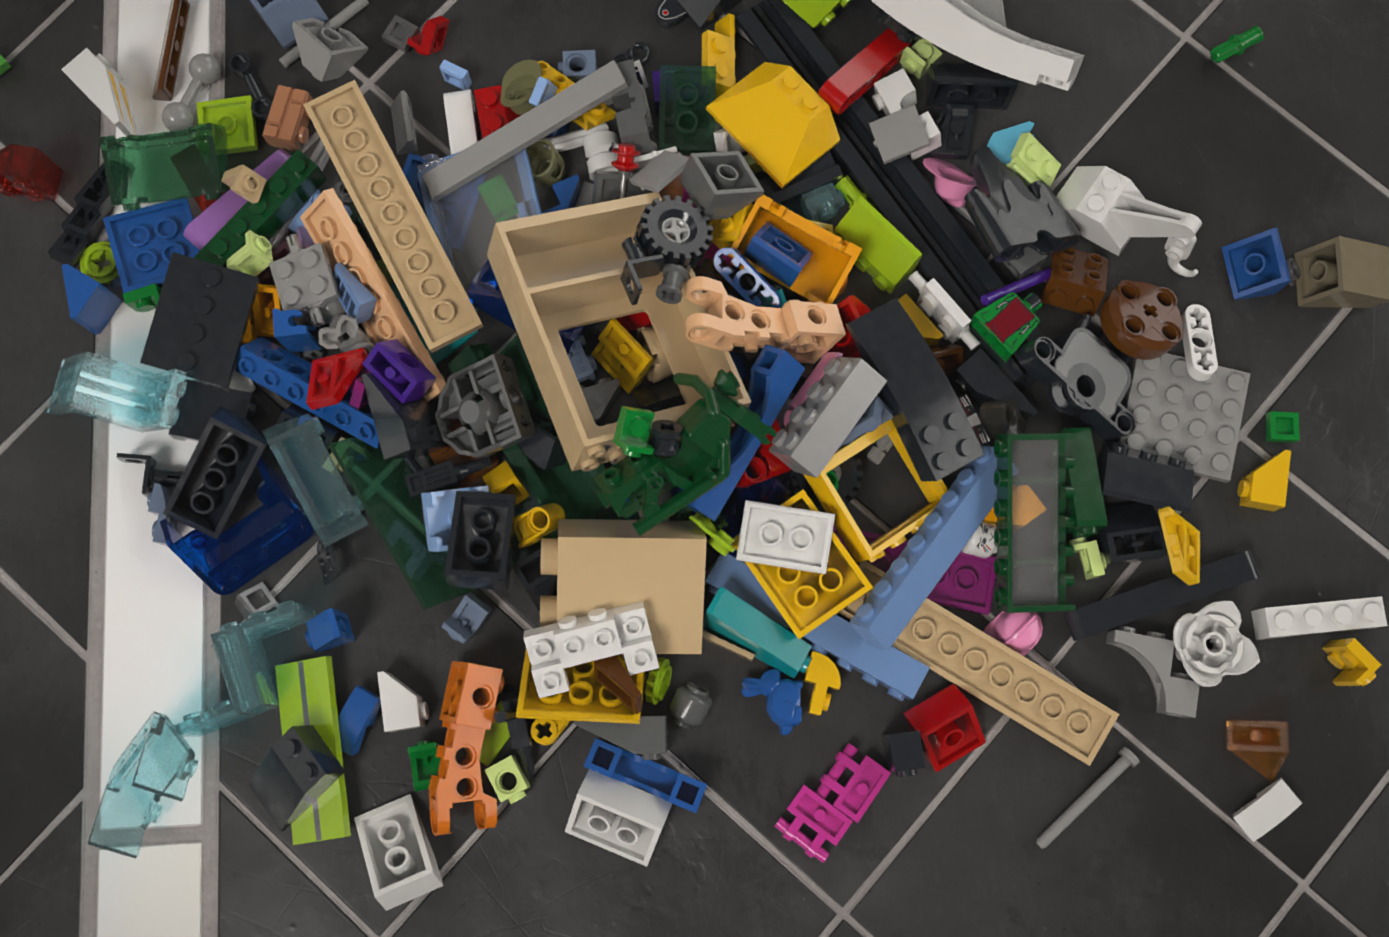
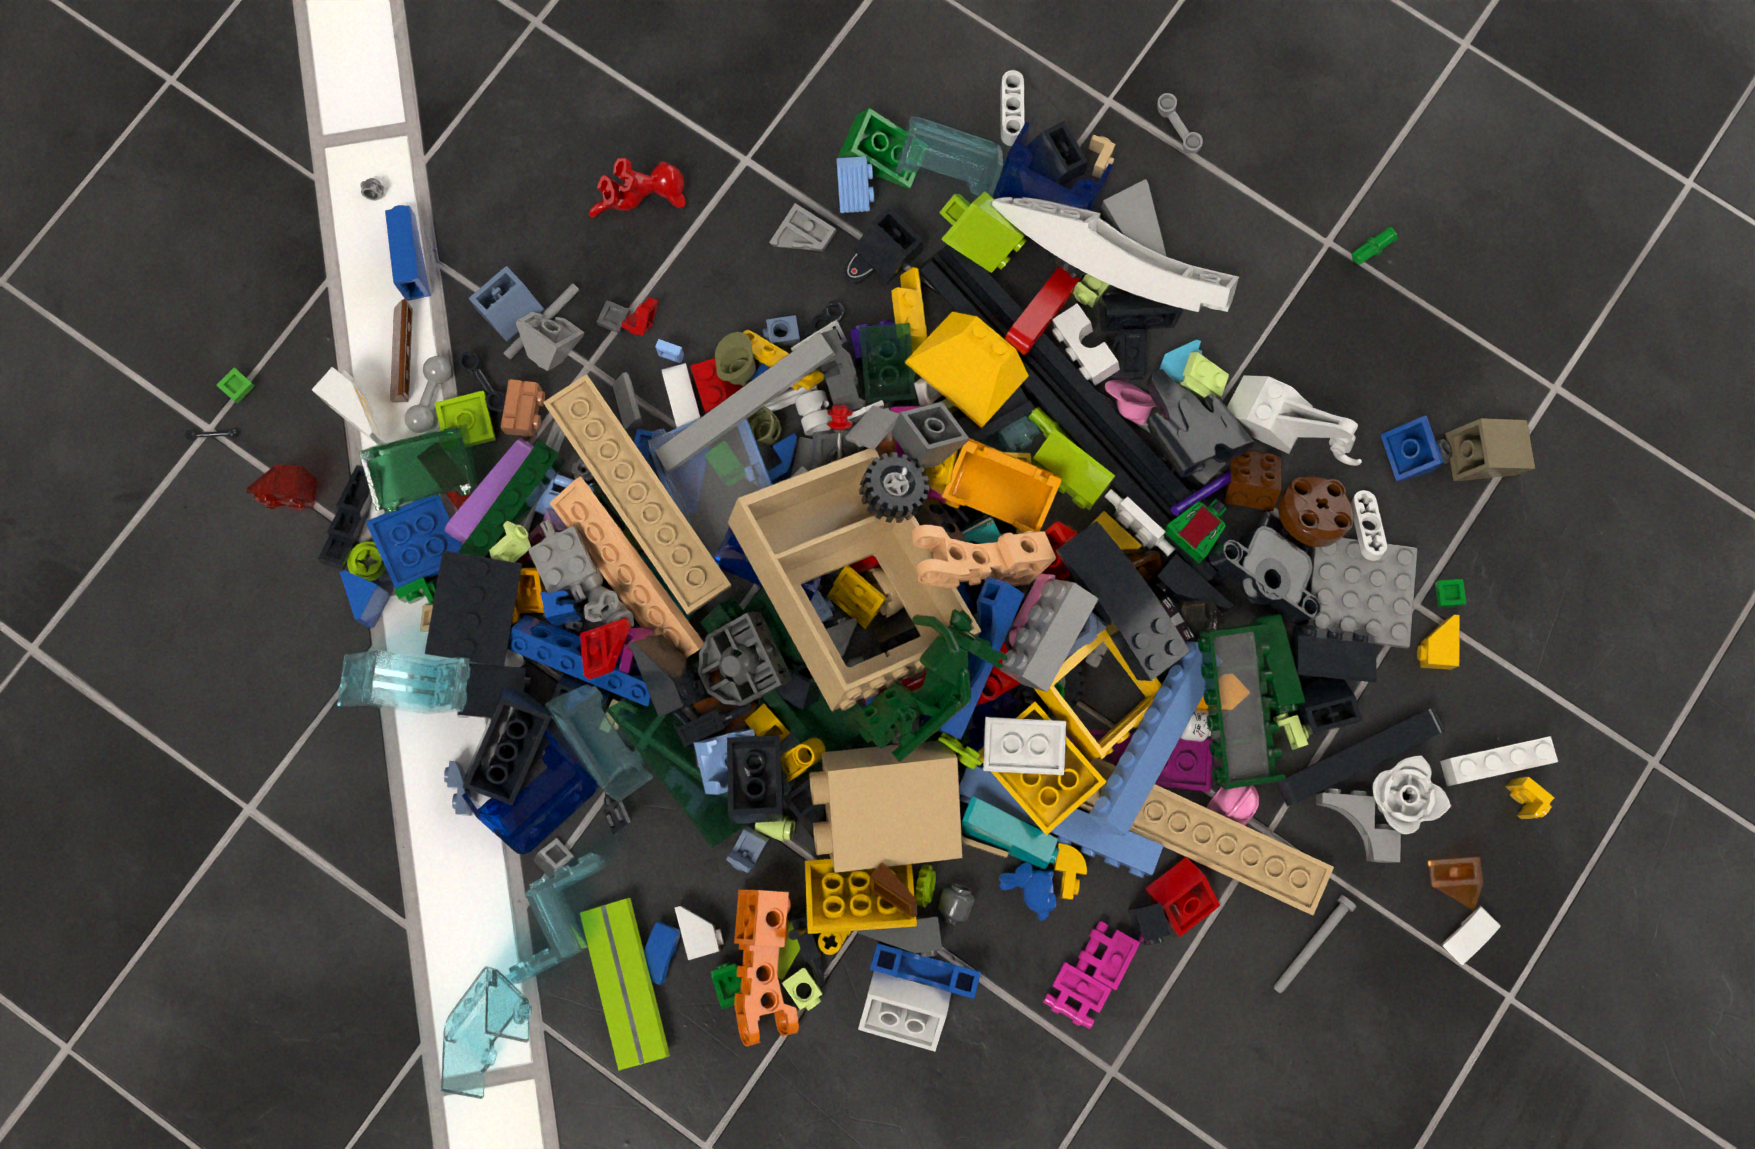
camera: 10 degrees left, 0 degrees up
black bracket [116,453,183,498] -> none
tan bracket [221,164,266,204] -> none
black slope [249,725,346,831] -> none
blue slope [305,608,355,652] -> none
medium blue slope [333,262,377,324] -> none
white slope [354,794,443,911] -> none
dark purple brick [363,339,436,404] -> none
white bracket [523,601,659,698] -> none
light blue tile [529,77,558,107] -> none
green bracket [613,406,655,458] -> none
black bracket [620,236,665,305] -> none
black wheel [649,420,683,456] -> none
dark grey bush [656,264,688,304] -> none
beam [714,247,782,308] -> none
blue slope [743,221,814,287] -> none
light grey piece [869,104,930,164] -> none
yellow wing [1158,507,1200,586] -> none
none -> yellowish green cone [755,816,795,842]

